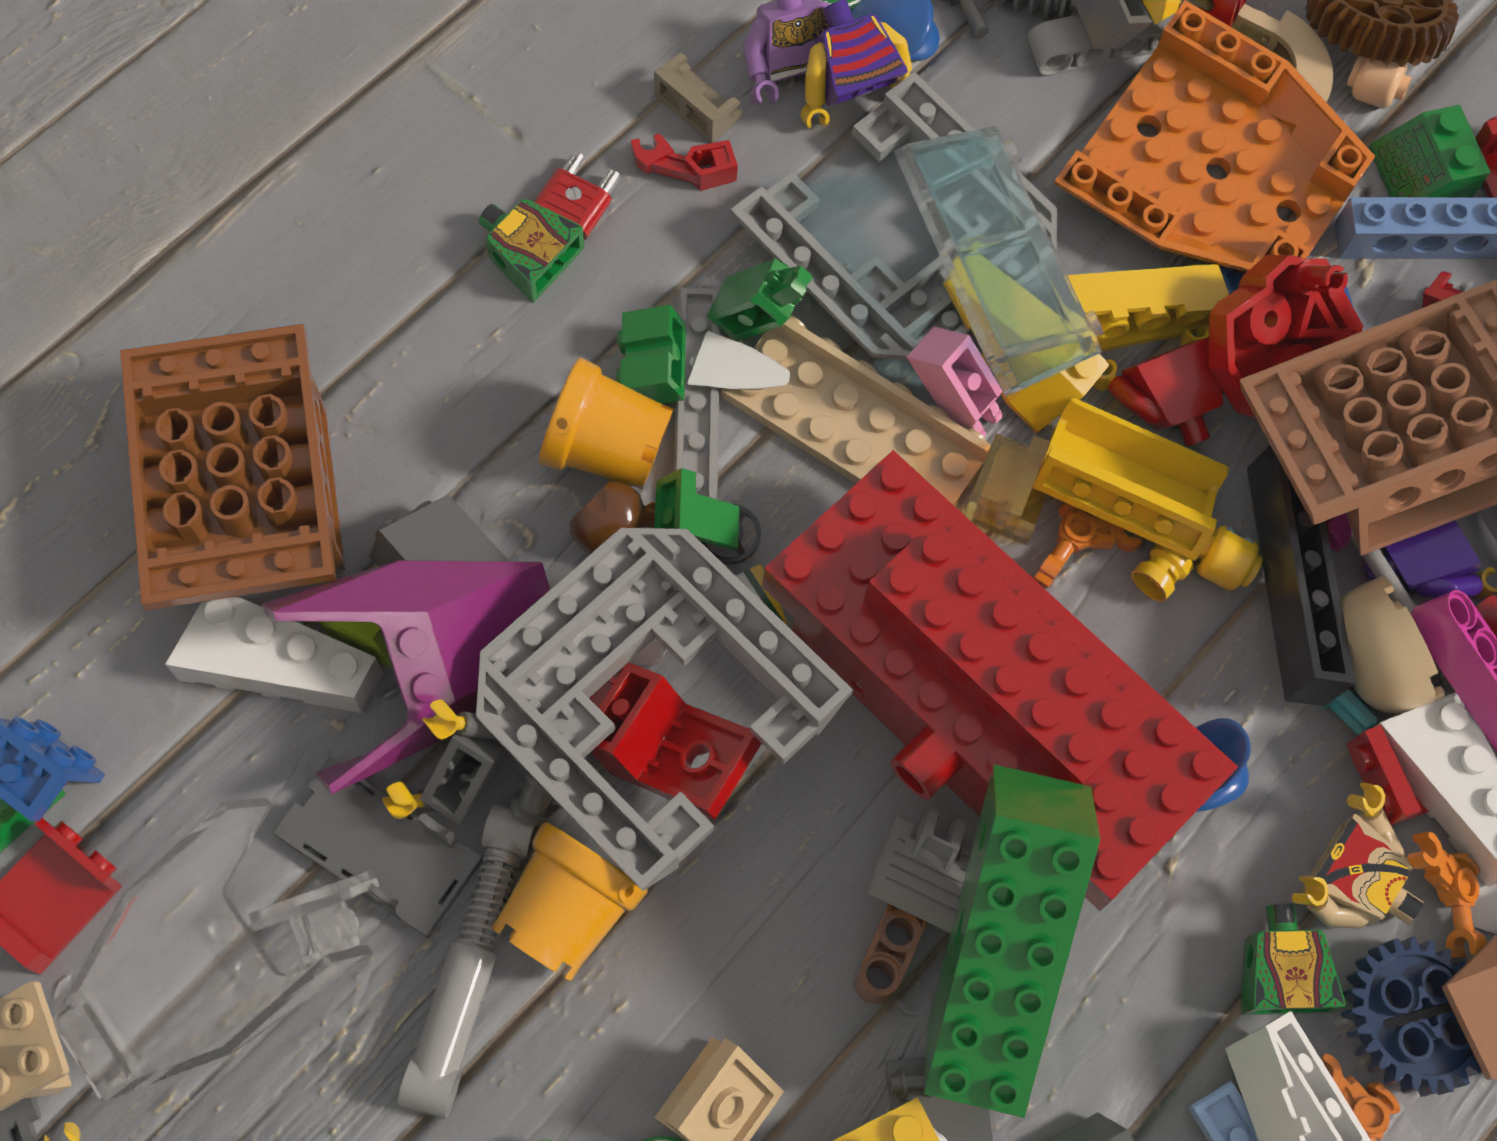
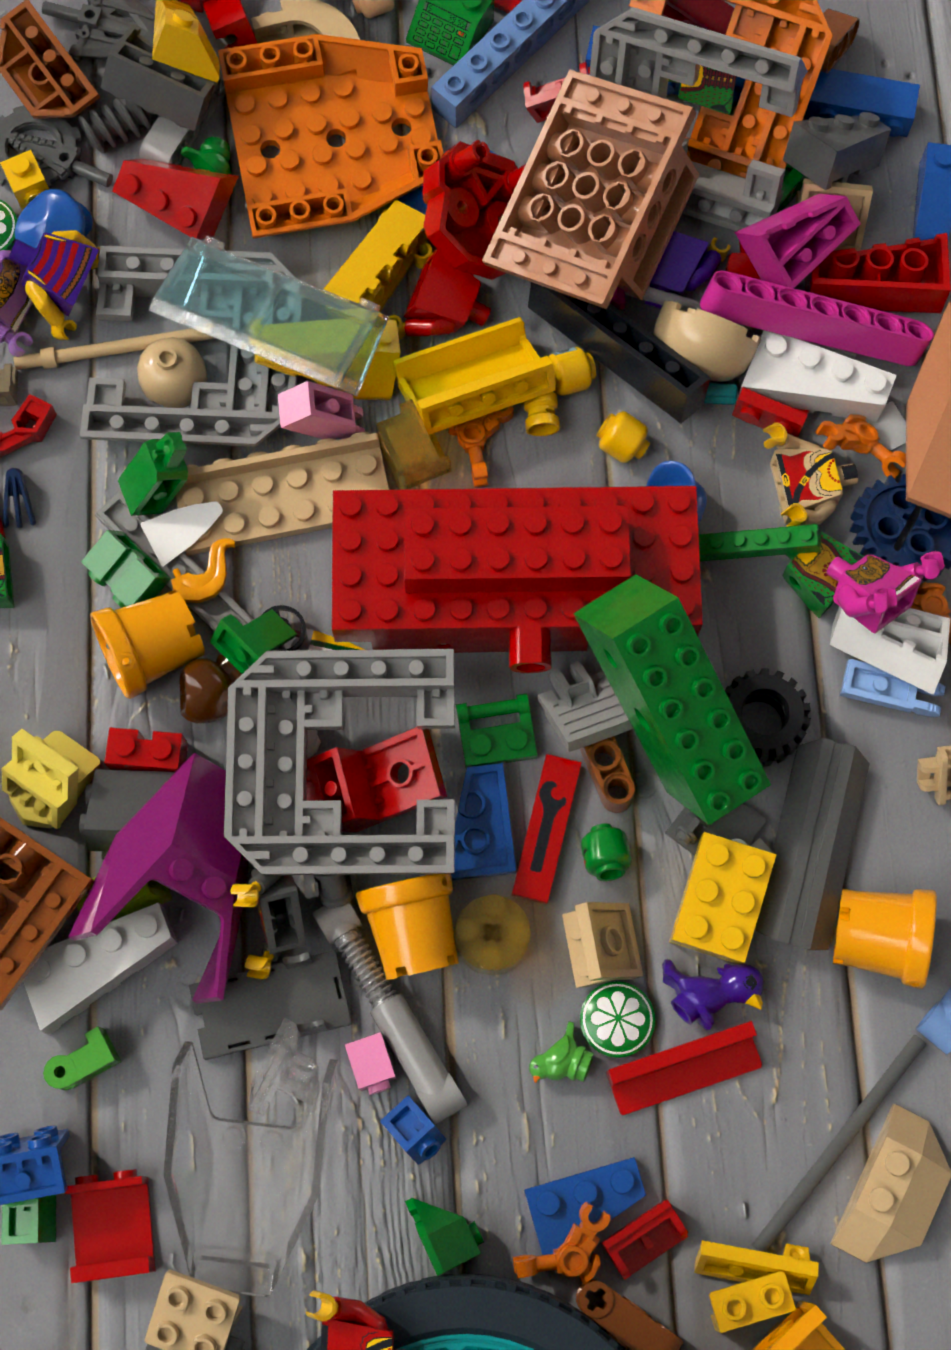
camera: 40 degrees left, 5 degrees up
none -> light yellow piece [1,729,100,829]
none -> dark blue piece [3,468,36,529]
none -> tan bar [14,324,220,370]
none -> bright green leg [43,1026,122,1090]
none -> red brick [104,727,188,772]
none -> red wedge [112,158,239,240]
none -> tan cylinder [137,337,208,408]
none -> light orange piece [171,538,236,603]
none -> green animal [181,137,233,193]
none -> bright pink brick [345,1032,397,1095]
none -> blue bracket [380,1095,446,1165]
none -> blue wing [451,763,516,881]
none -> clear yellow brick [455,894,531,975]
none -> green plate [456,693,538,769]
none -> red tile [511,754,582,905]
none -> green head [580,823,632,881]
none -> yellow head [596,411,650,463]
none -> green piece [699,524,821,562]
none -> black tyre [725,668,811,767]
none -> dark pink torso [827,551,945,634]

